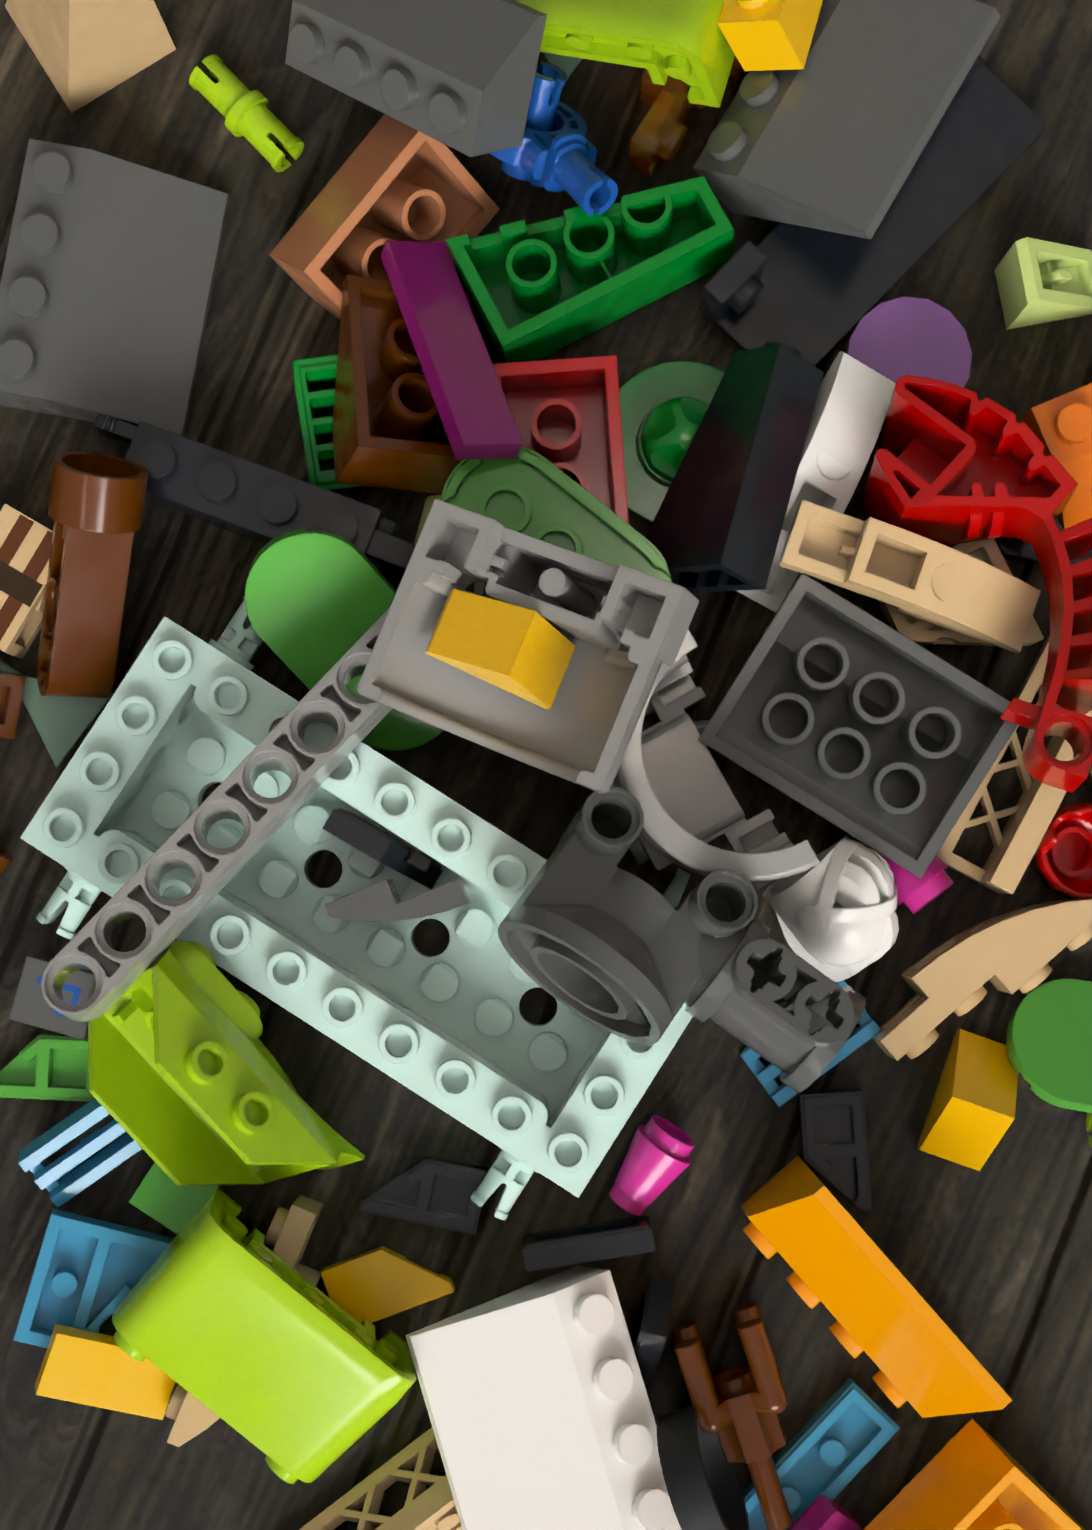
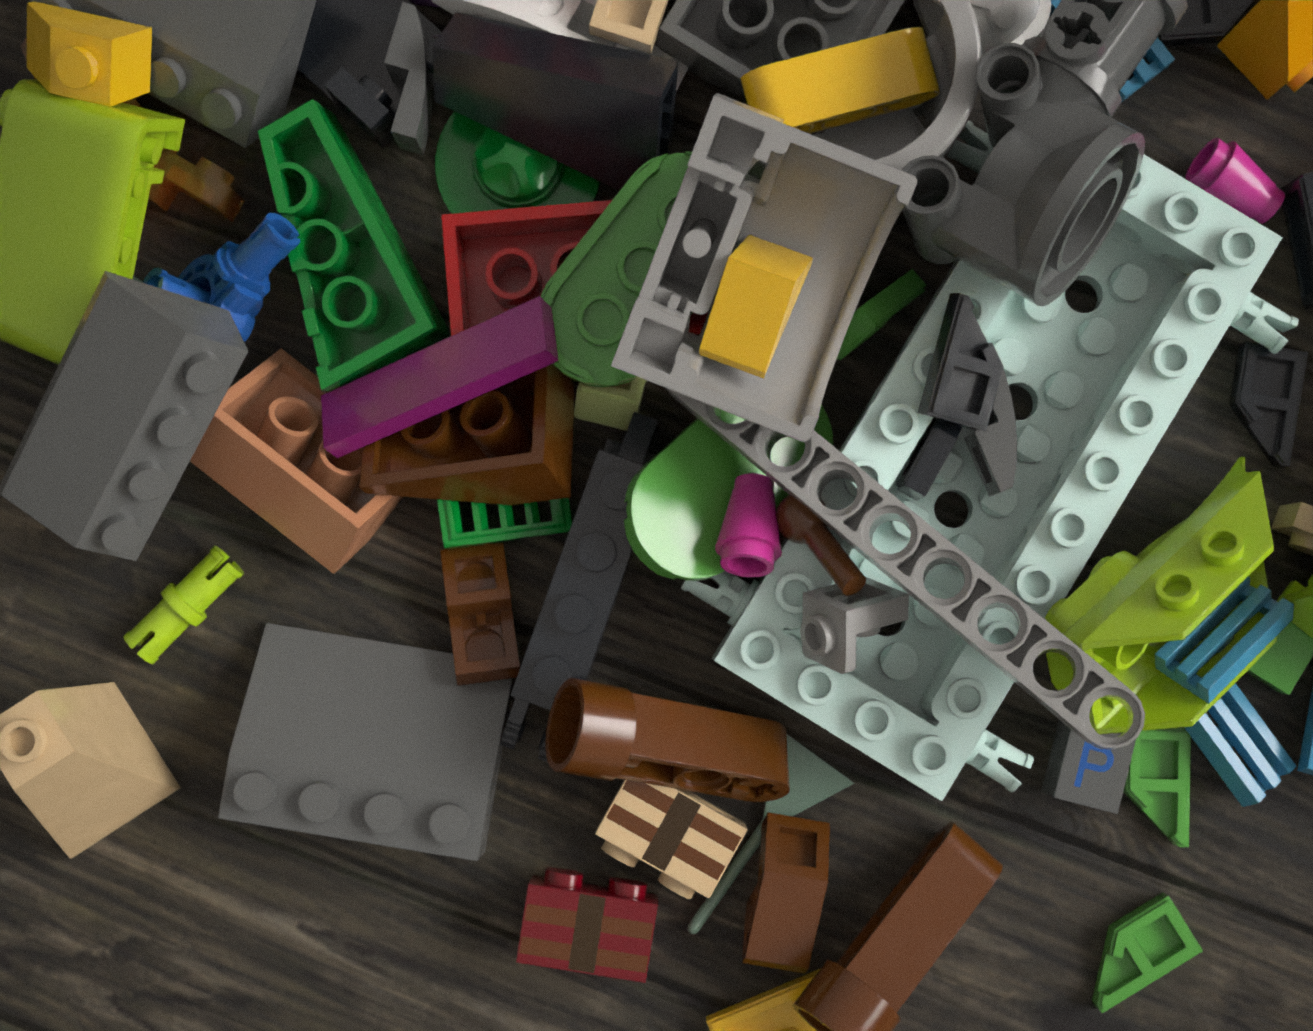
camera: 90 degrees left, 0 degrees up
none -> dark grey slope [384,2,433,155]
none -> reddish brown slope [440,542,520,686]
none -> dark pink cone [715,473,782,577]
none -> yellow beam [740,27,940,134]
none -> reddish brown bar [776,494,866,596]
none -> light grey bracket [800,577,909,674]
none -> bright green tile [836,269,926,360]
none -> black tile [917,293,1004,431]
none -> dark azure tile [1155,577,1294,704]

